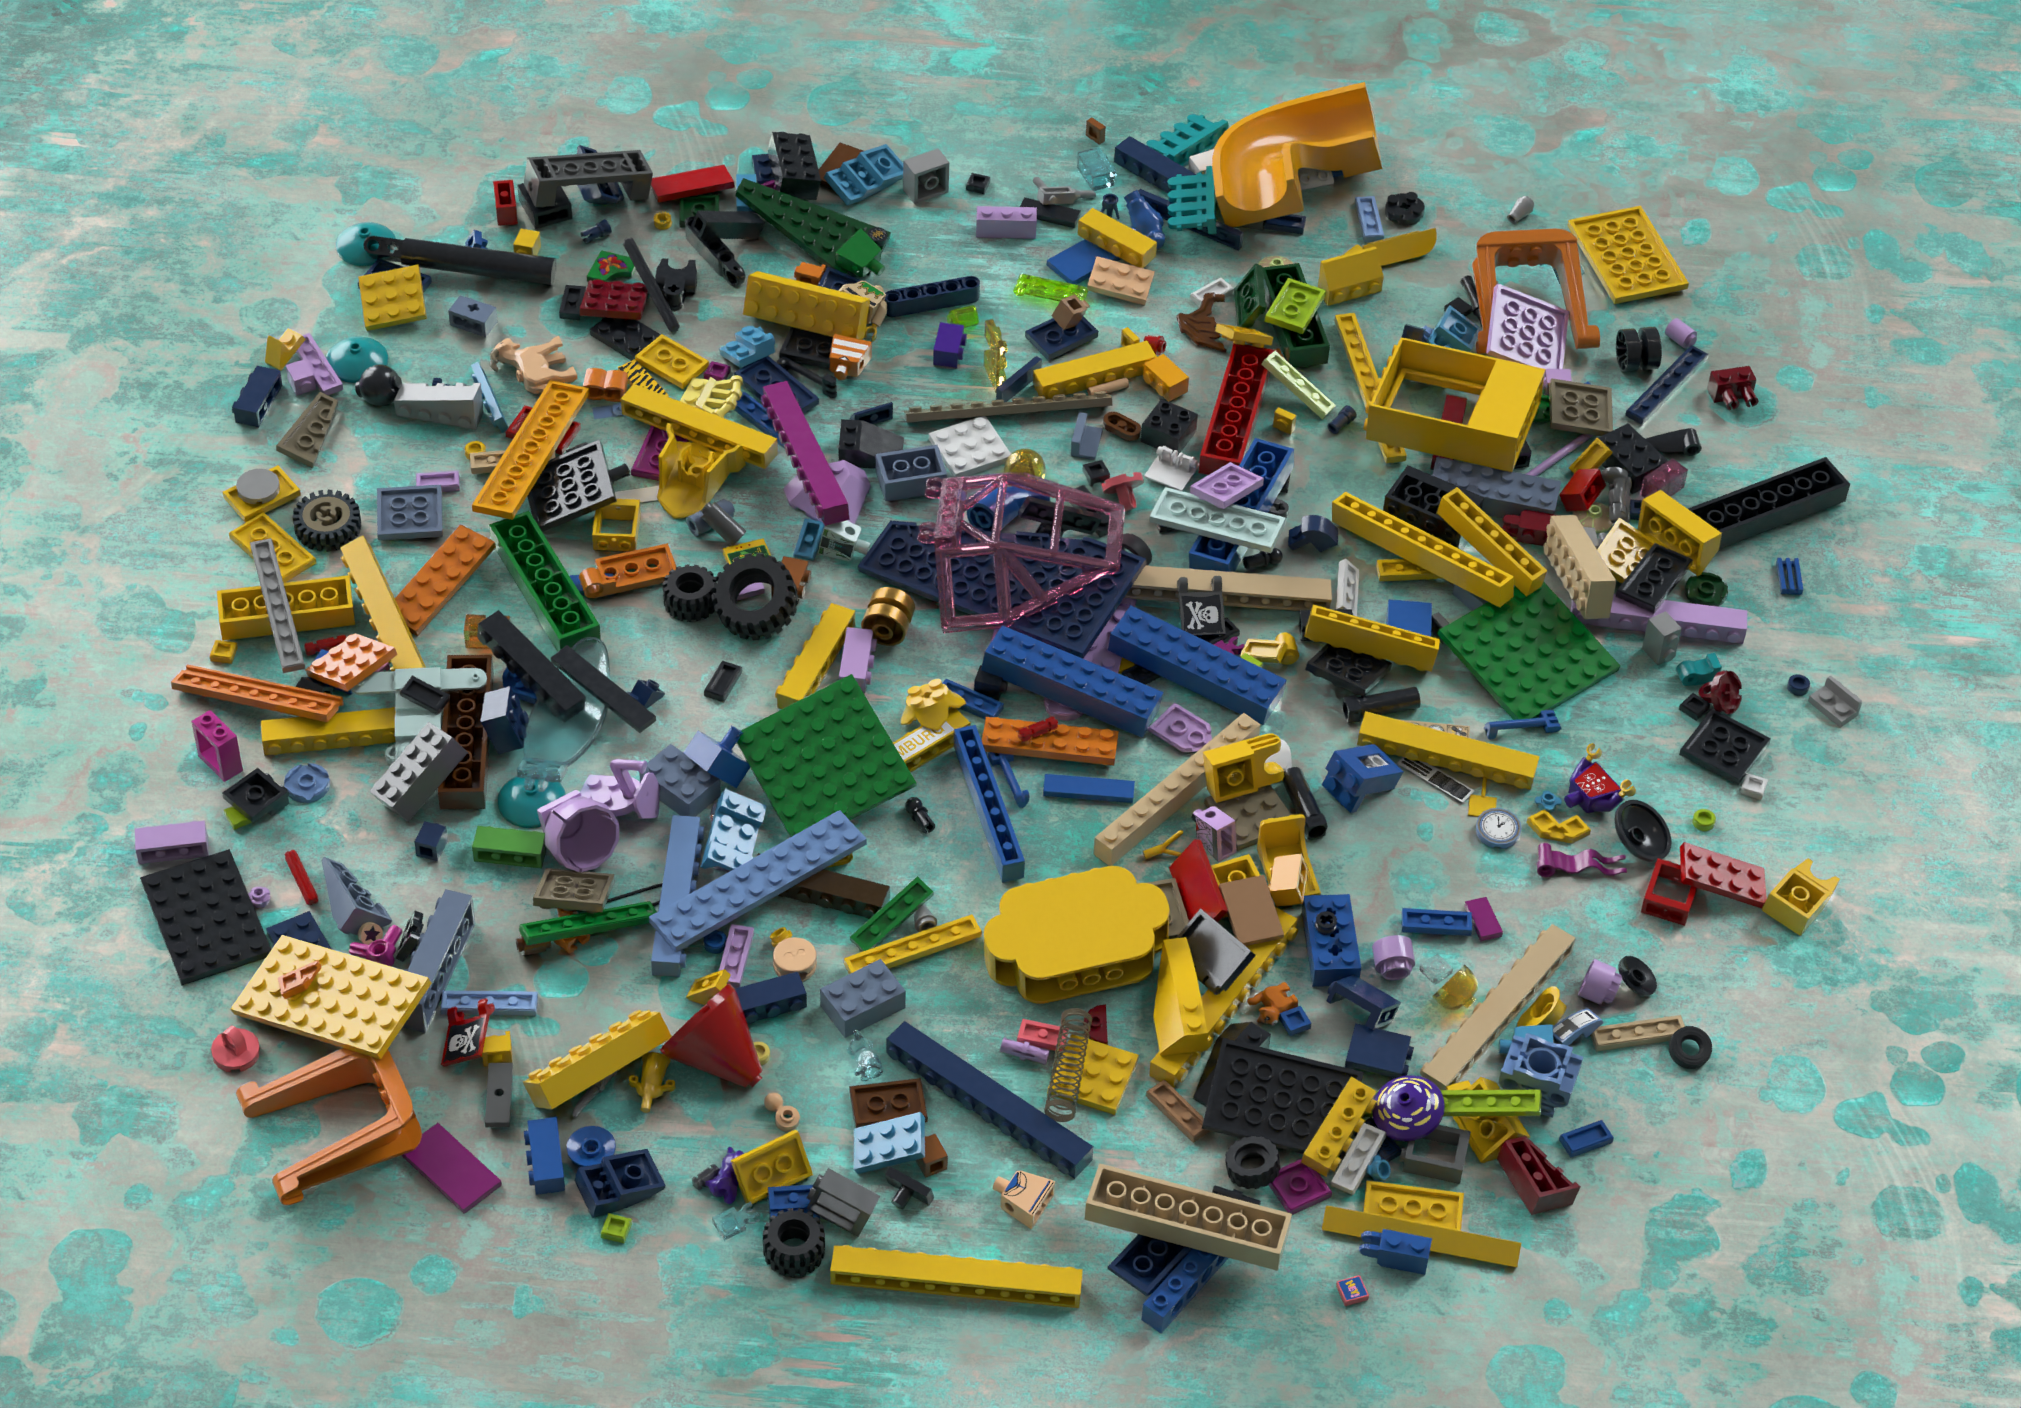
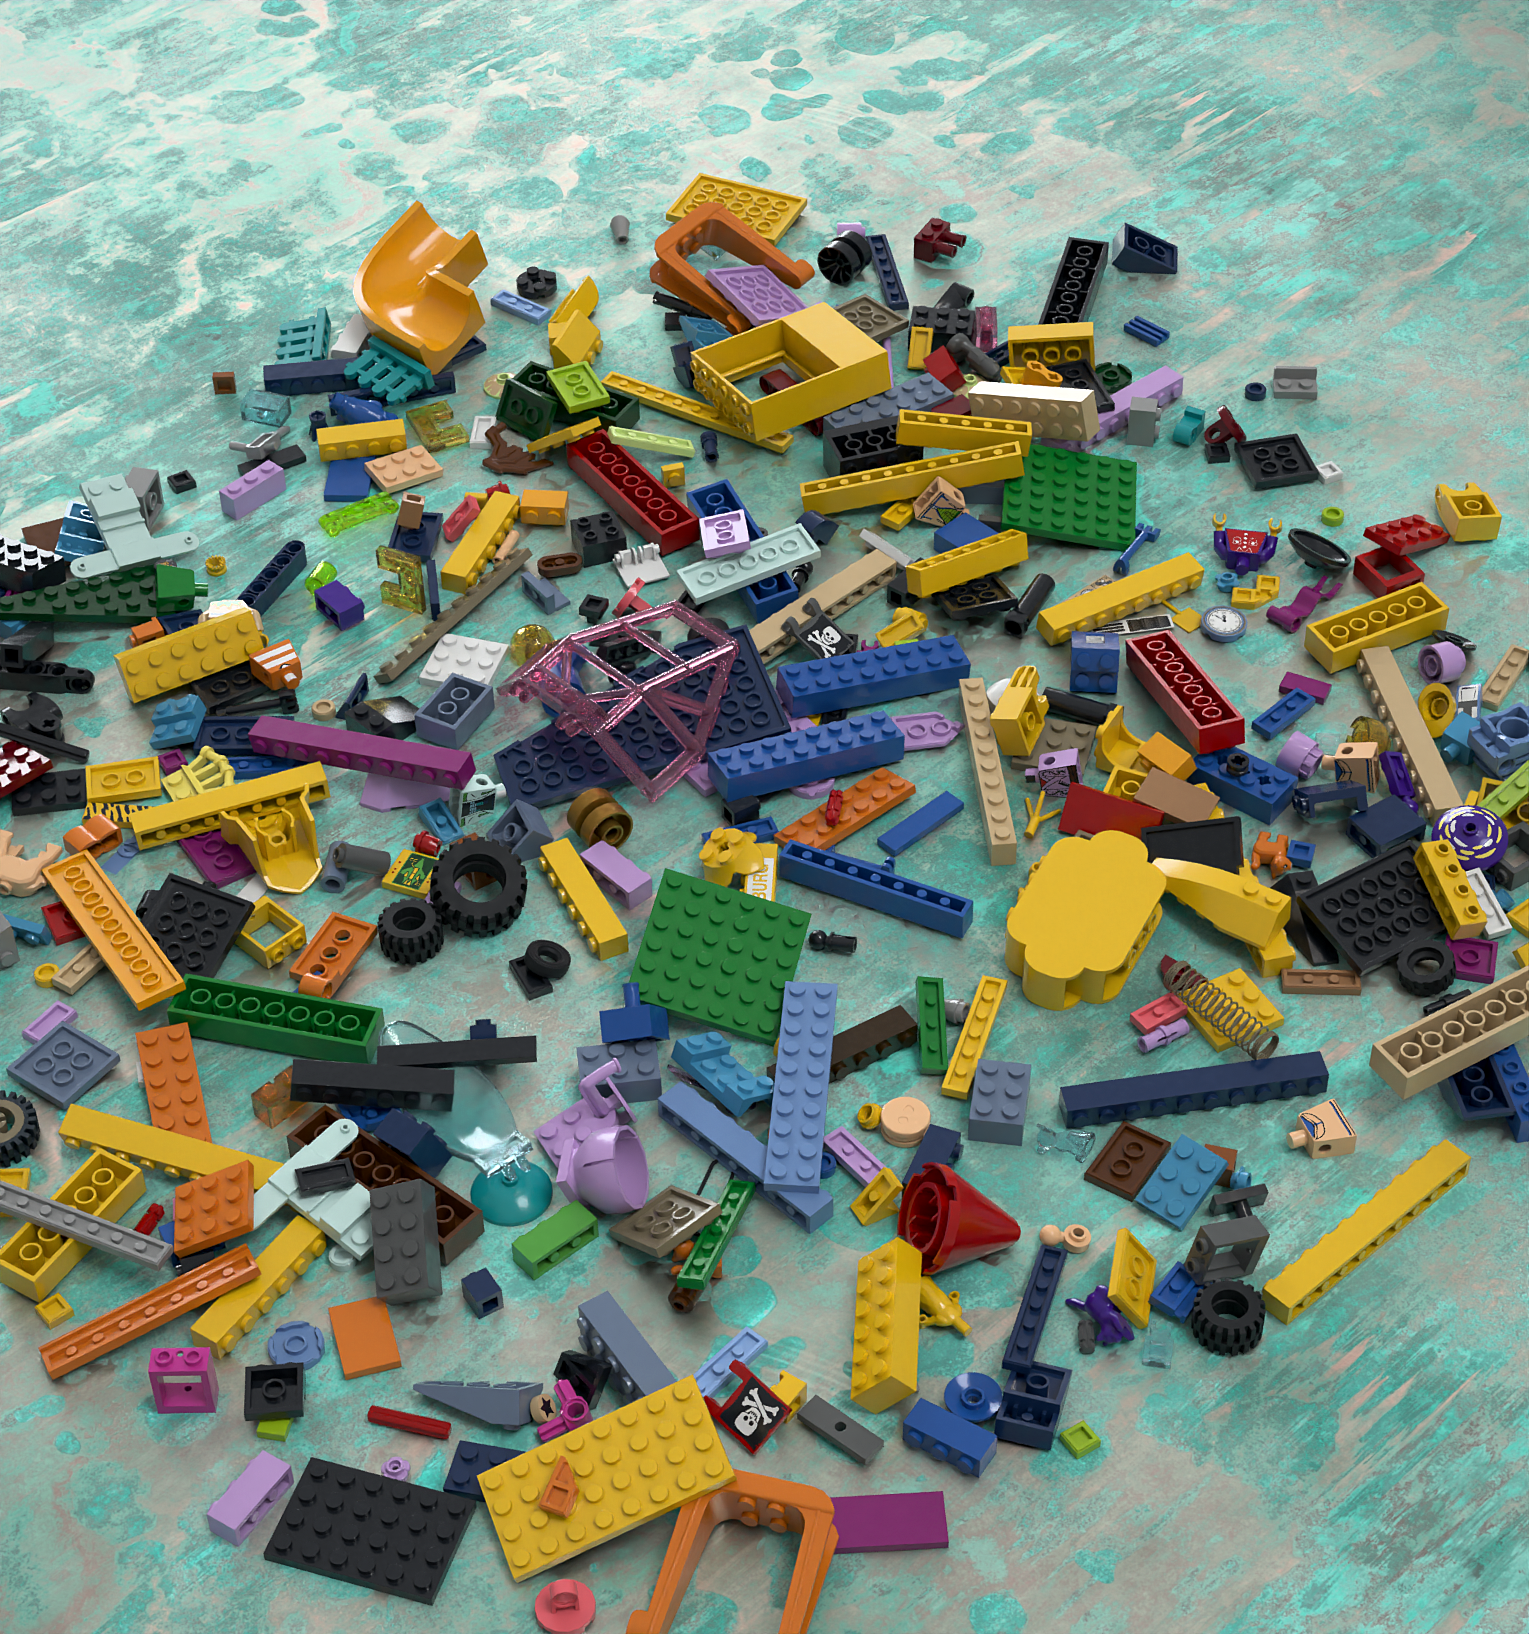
camera: 45 degrees left, 5 degrees down
none -> light aqua piece [70,474,199,579]
none -> yellow bush [205,555,227,577]
none -> tan tile [312,699,336,721]
none -> orange tile [328,1296,402,1380]
none -> clear yellow plate [406,400,469,453]
none -> red hose [413,830,443,857]
none -> coral plate [442,495,480,542]
none -> sand blue slope [486,799,555,862]
none -> black tyre [524,940,571,979]
none -> light nougat torso [913,476,970,527]
none -> dark blue tile [1002,1244,1068,1375]
none -> light orange axle [1021,361,1063,387]
none -> dark blue slope [1112,223,1178,274]
none -> red brick [1125,630,1245,754]
none -> dark azure plate [1230,1166,1252,1190]
none -> yellow brick [1304,582,1449,674]
none -> light nougat torso [1321,742,1380,793]
none -> dark purple plate [1378,751,1419,814]

